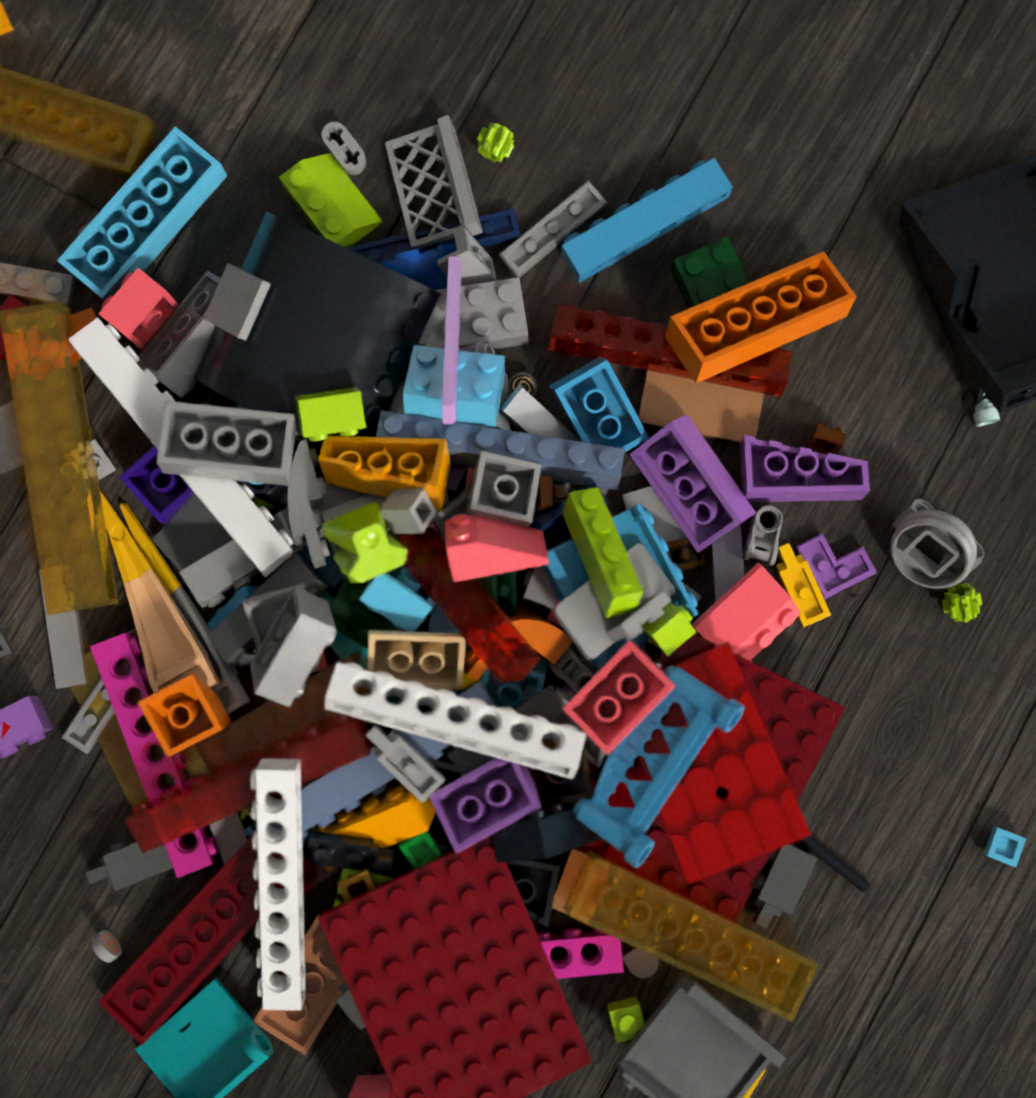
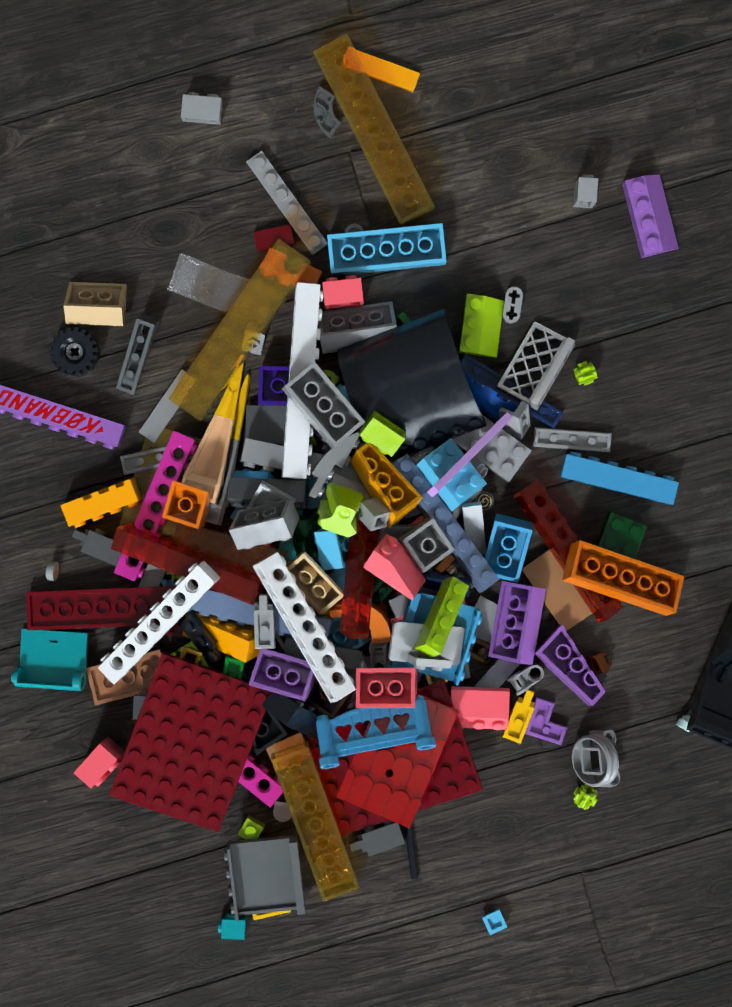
camera: 45 degrees right, 5 degrees up
light grey tile [203,263,271,341] -> none
lime brick [641,602,696,656] -> none
none -> light orange wedge [60,477,143,528]

